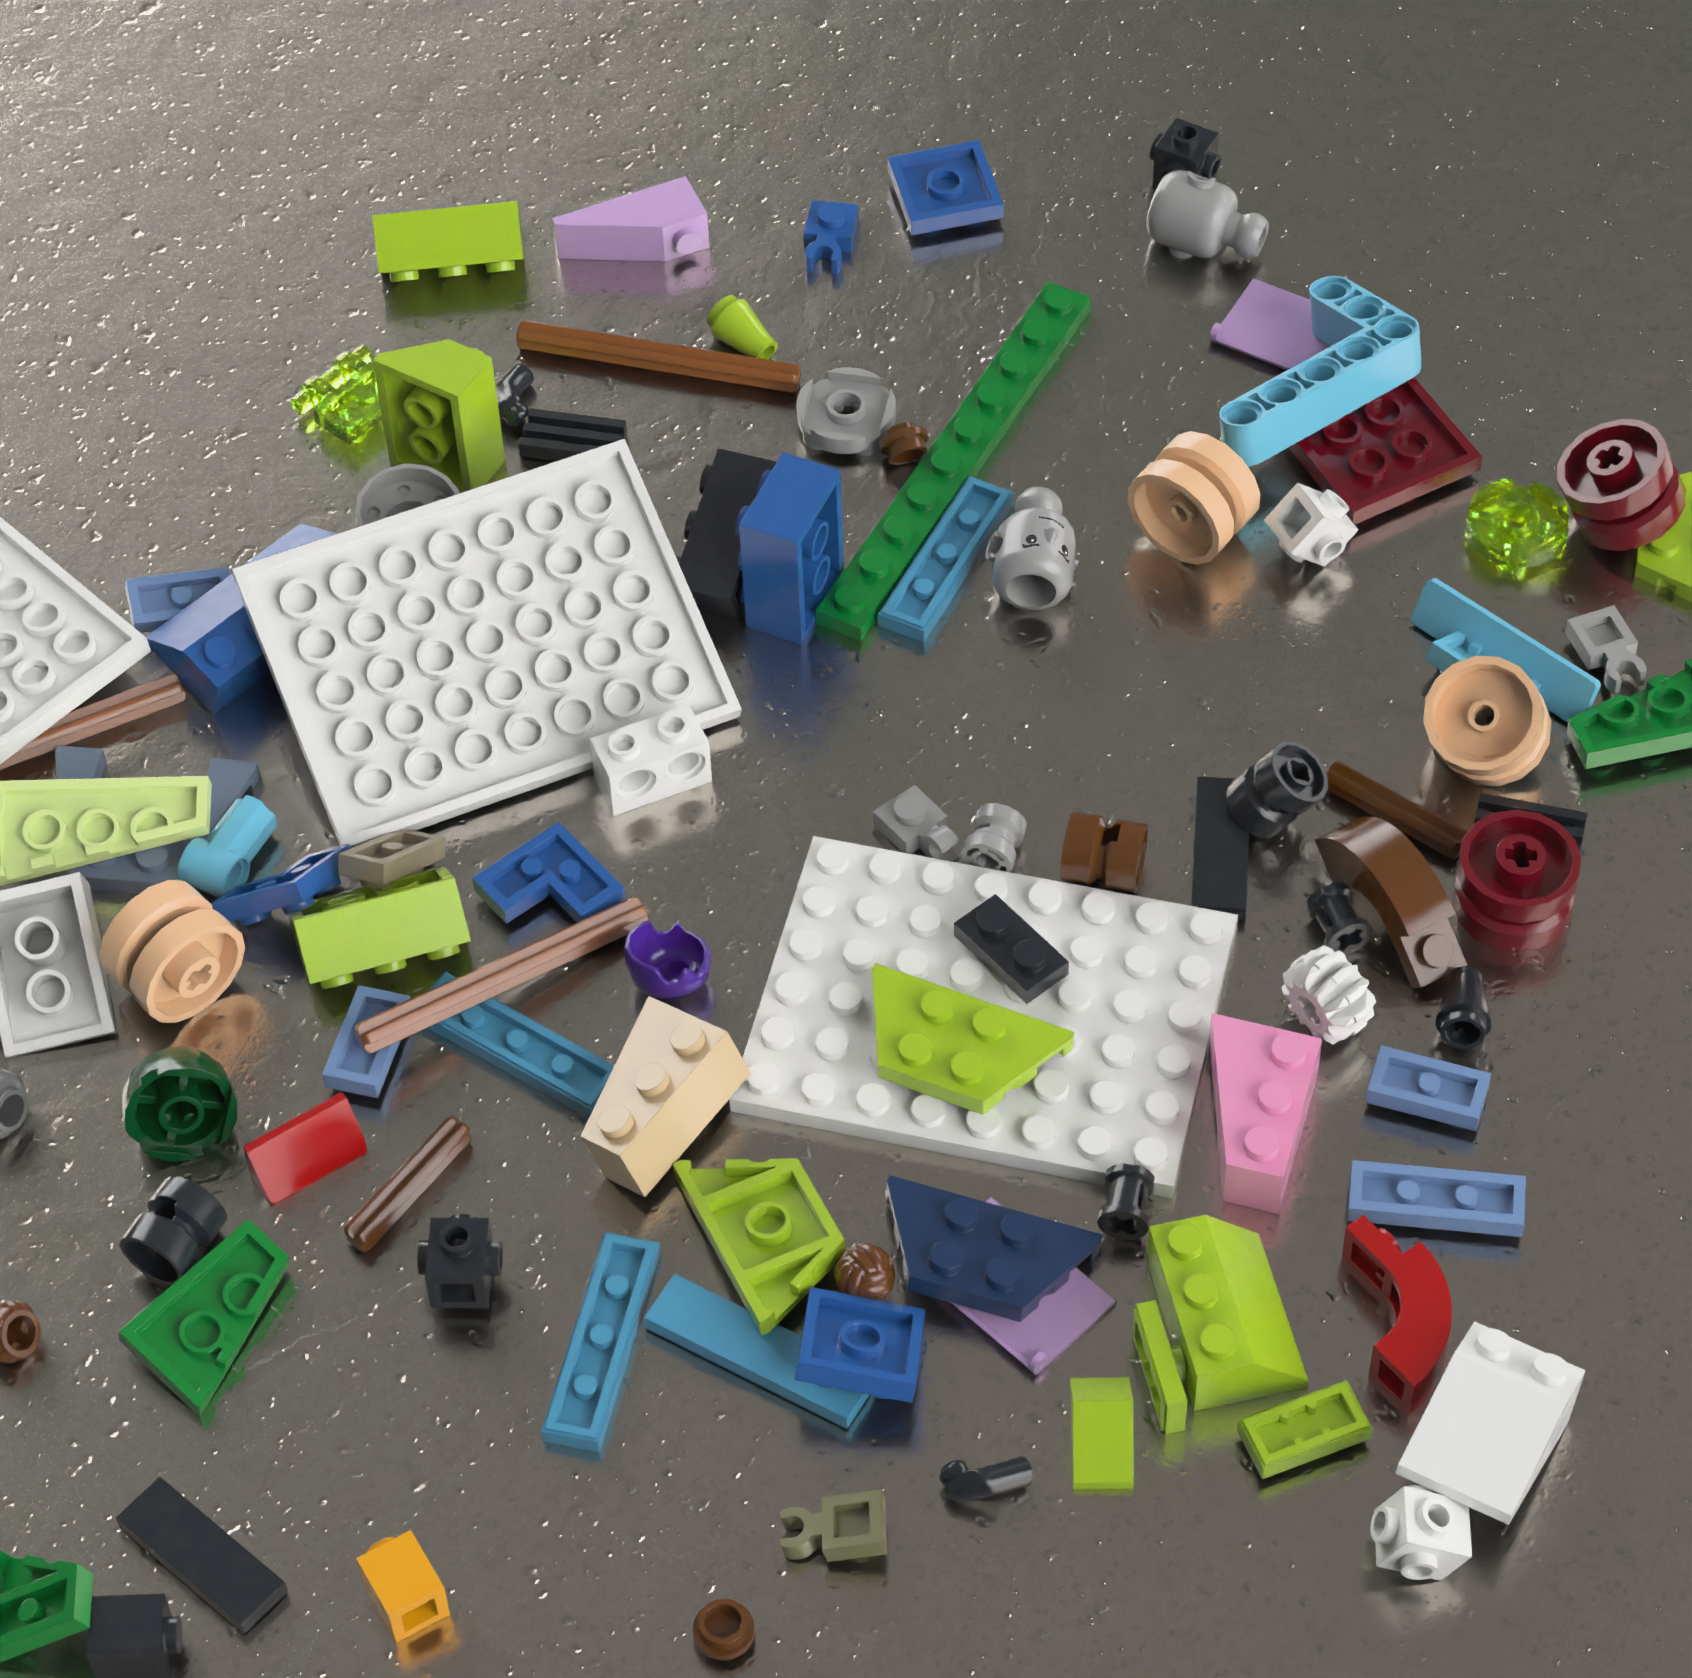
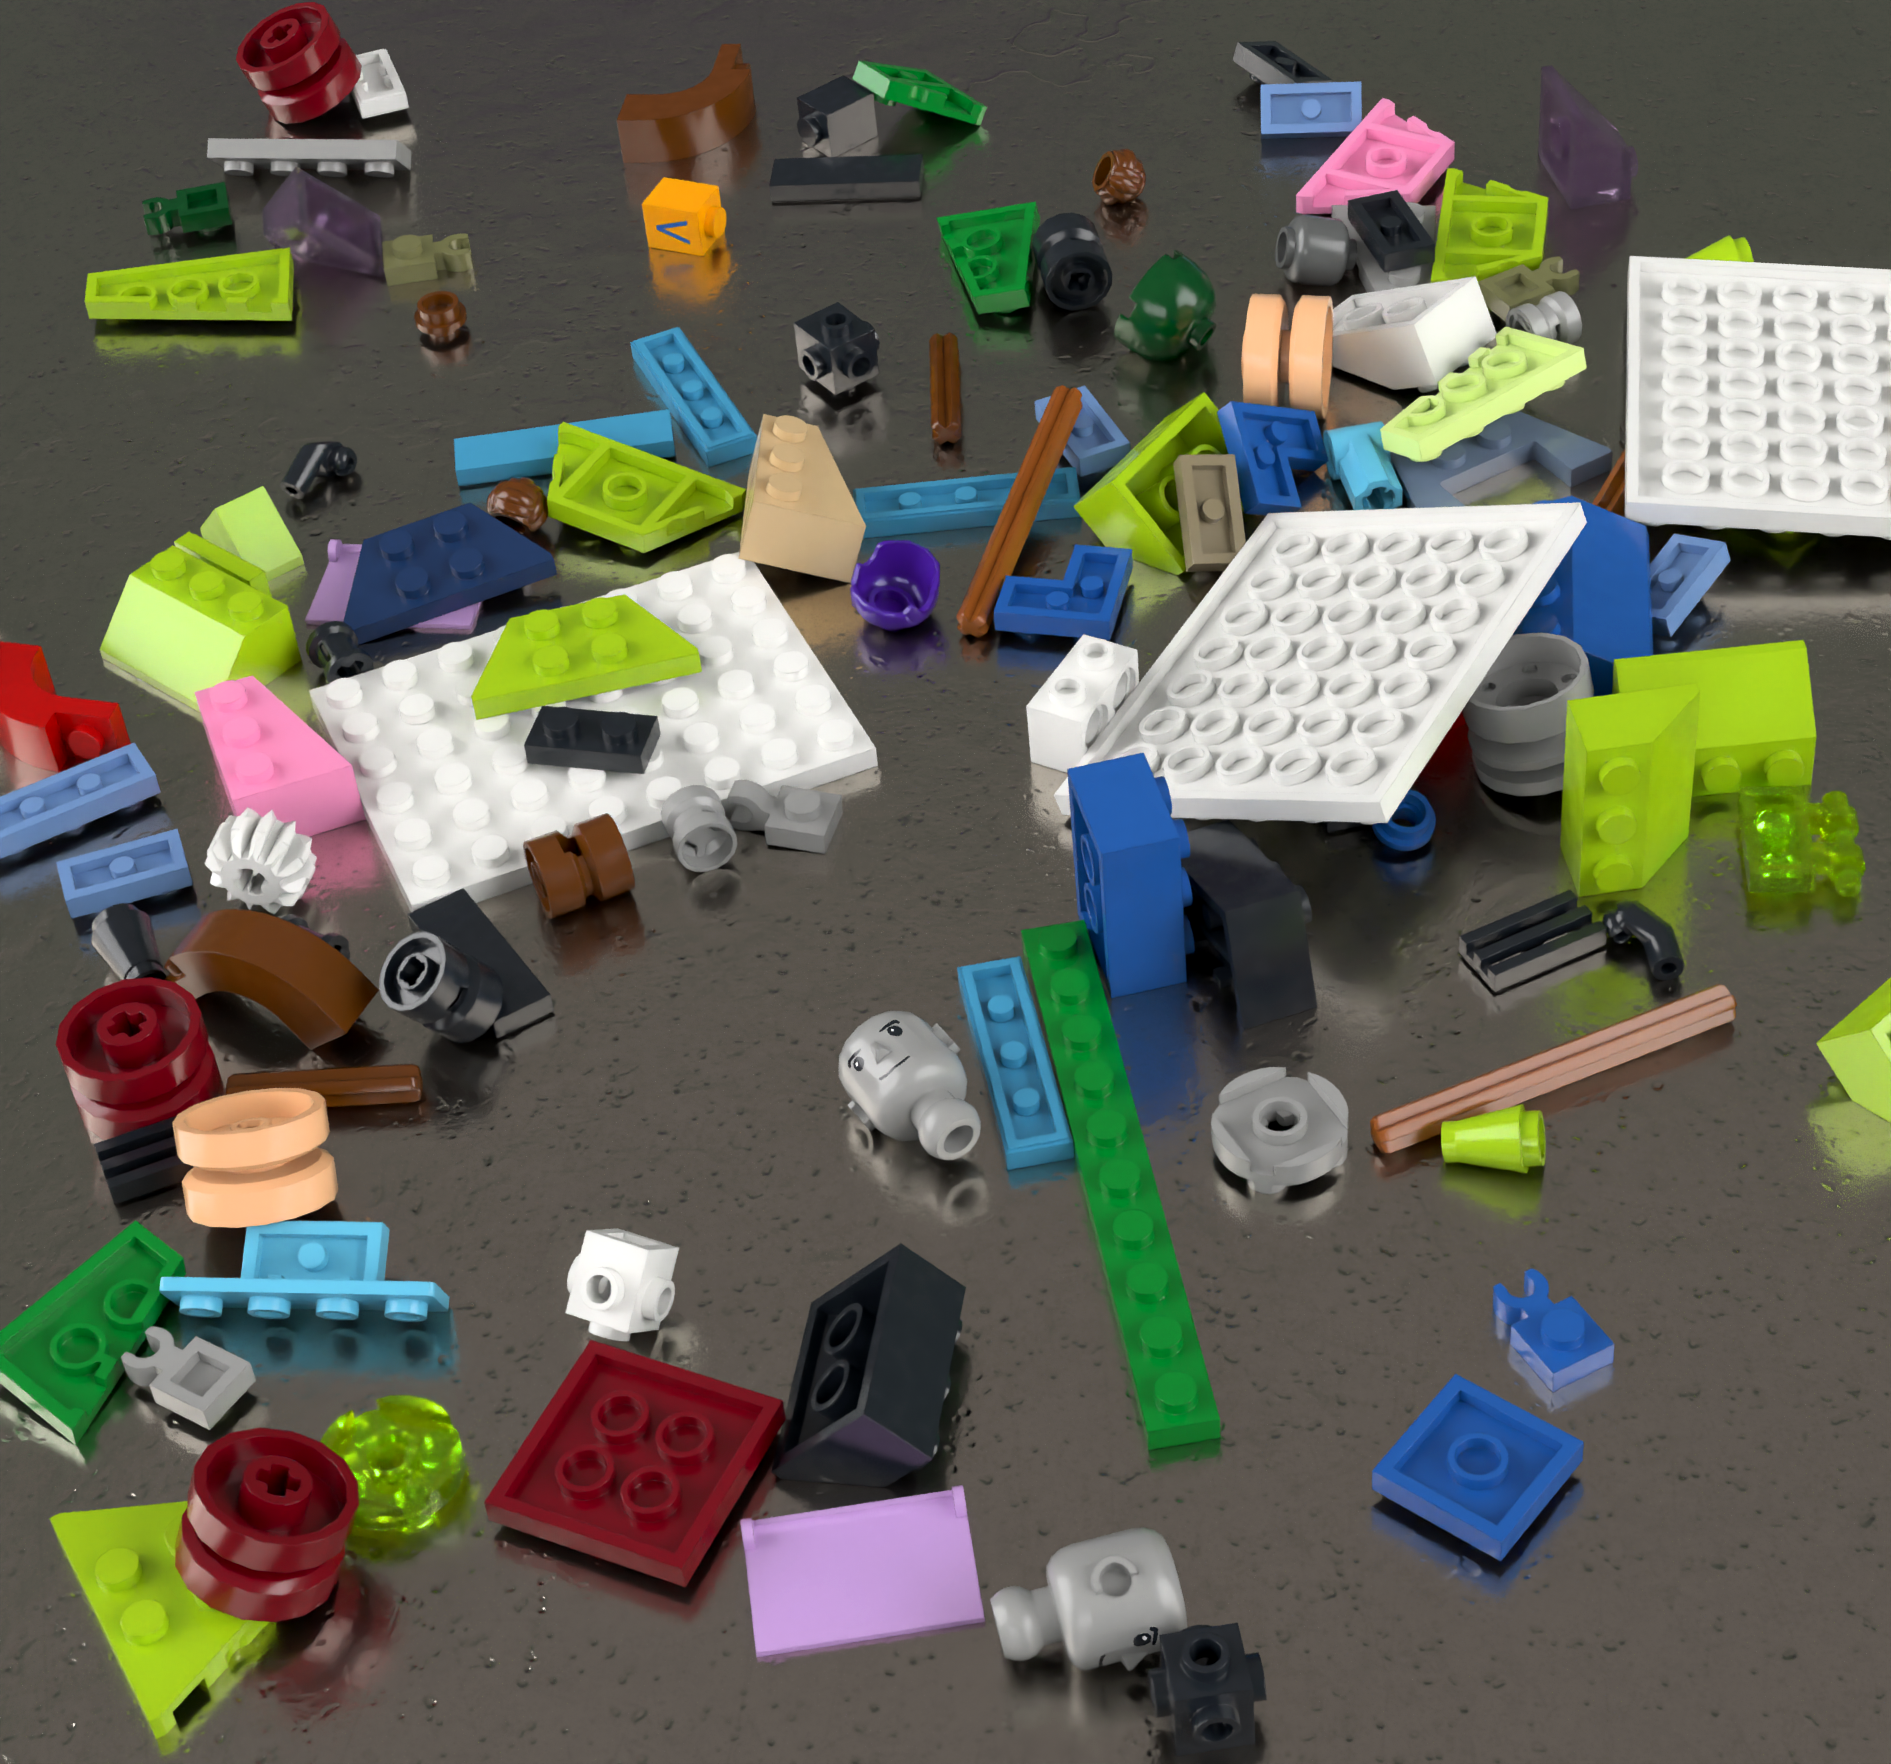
camera: 145 degrees right, 10 degrees down
red slope [243,1092,367,1204] -> none
lavender slope [552,176,710,262] -> none
olive plate [780,1489,887,1562] -> none
blue plate [795,1287,925,1403] -> none
reddish brown plate [879,422,929,465] -> none
light nougat wheel [1127,431,1260,565] -> none
medium azure beam [1219,276,1422,467] -> none
lime plate [1237,1380,1373,1479] -> none
none -> black slope [771,1243,966,1487]
none -> lime slope [1612,640,1817,797]

